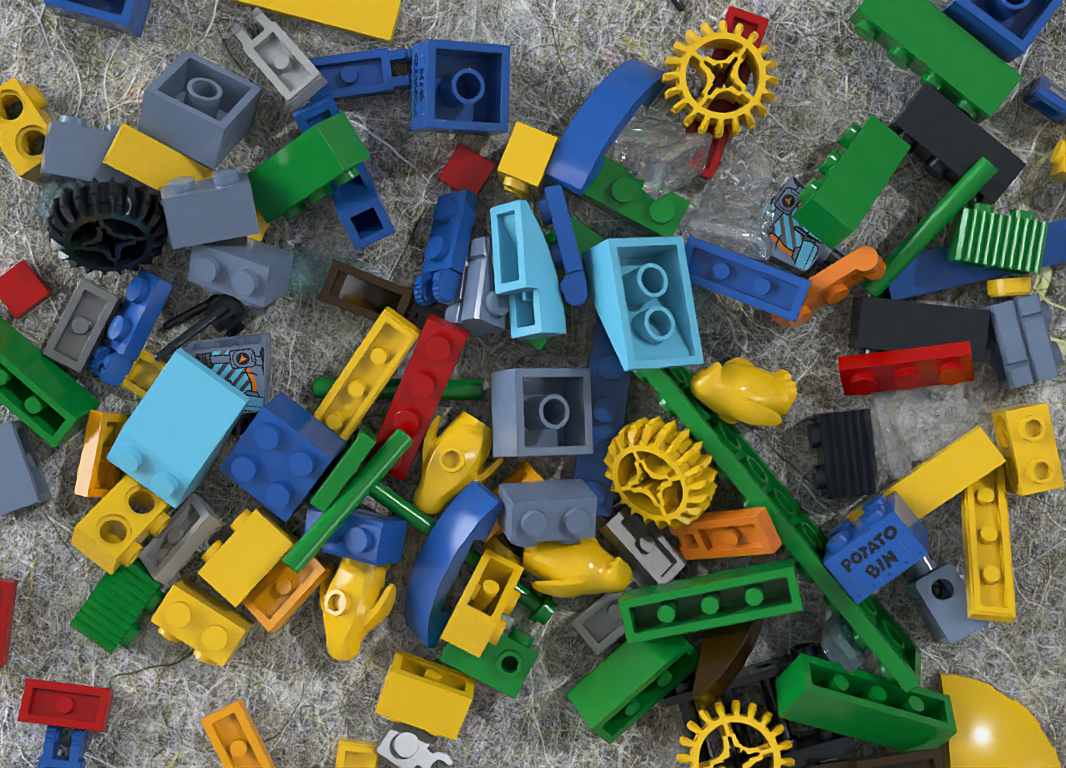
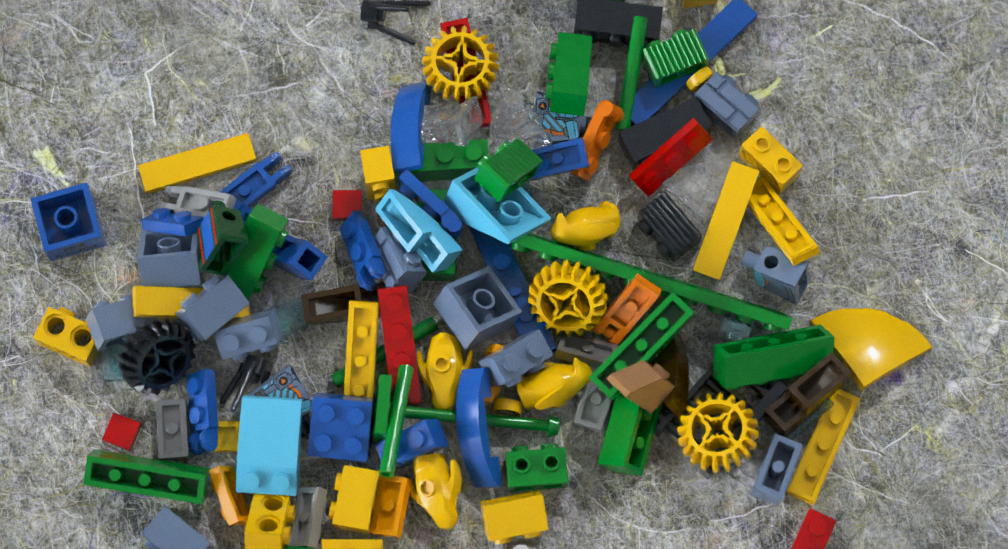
camera: 30 degrees left, 15 degrees down
blue brick [411,39,510,136] -> none
yellow brick [440,548,524,658] -> none
blue brick [823,491,929,604] -> none
none -> blue plate [141,208,204,237]
none -> dark green torso [197,201,249,276]
none -> green brick [474,137,543,202]
none -> medium nougat slope [607,360,675,414]

